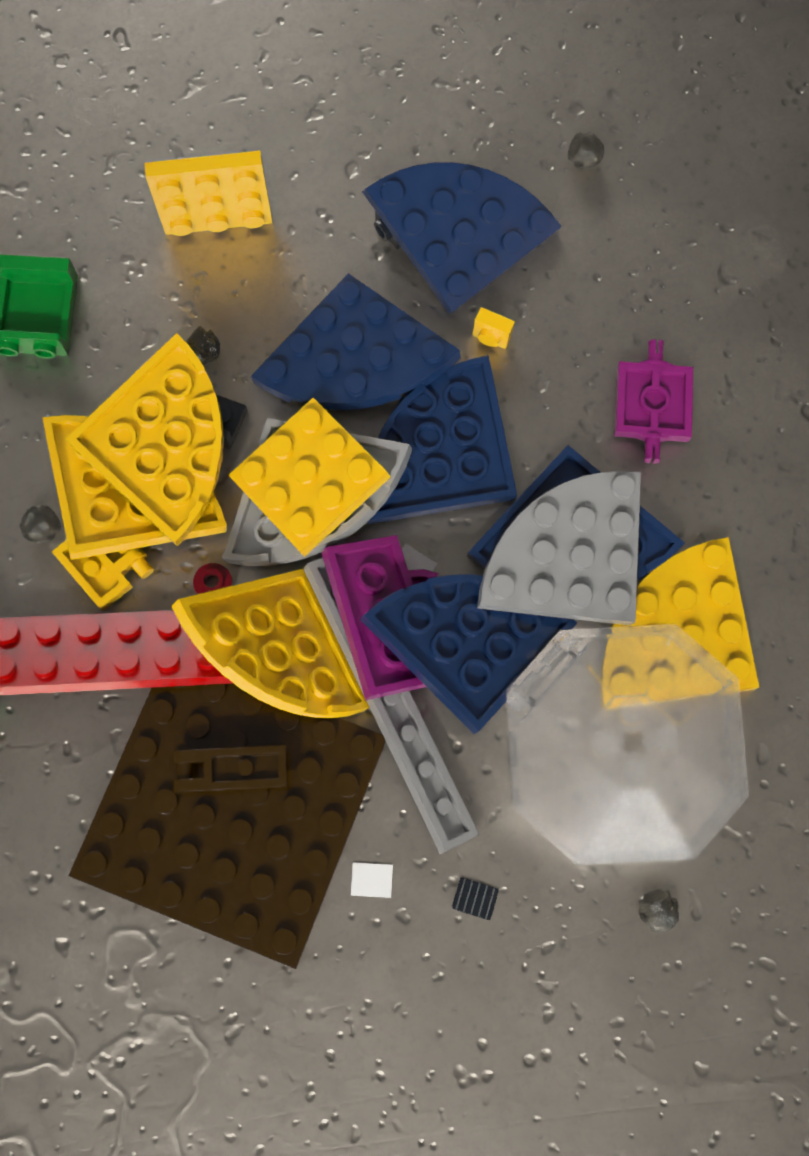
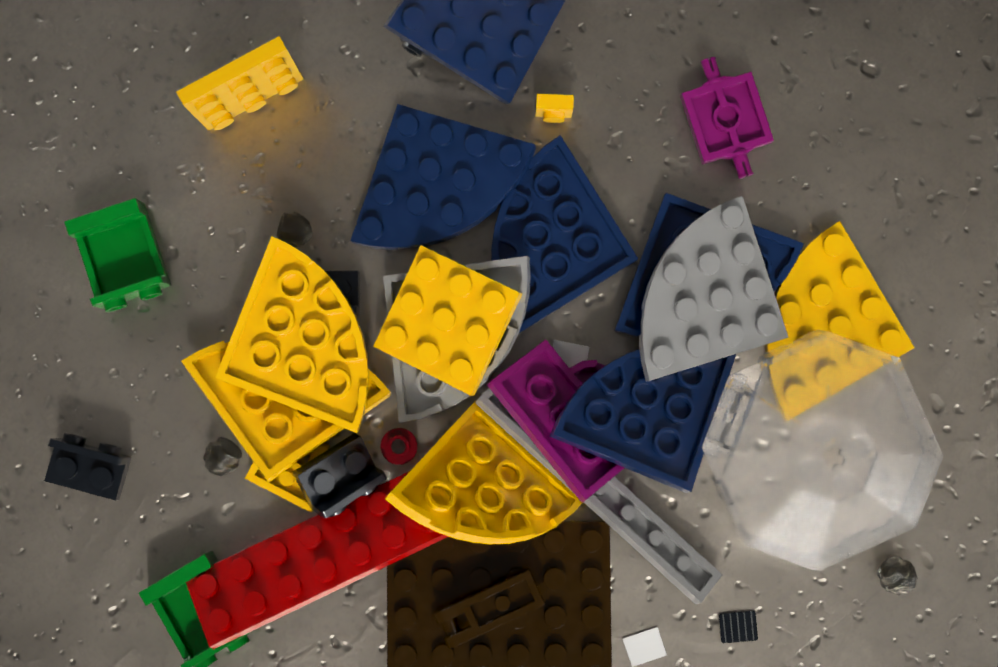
camera: 20 degrees left, 10 degrees up
none -> black bracket [292,433,387,518]

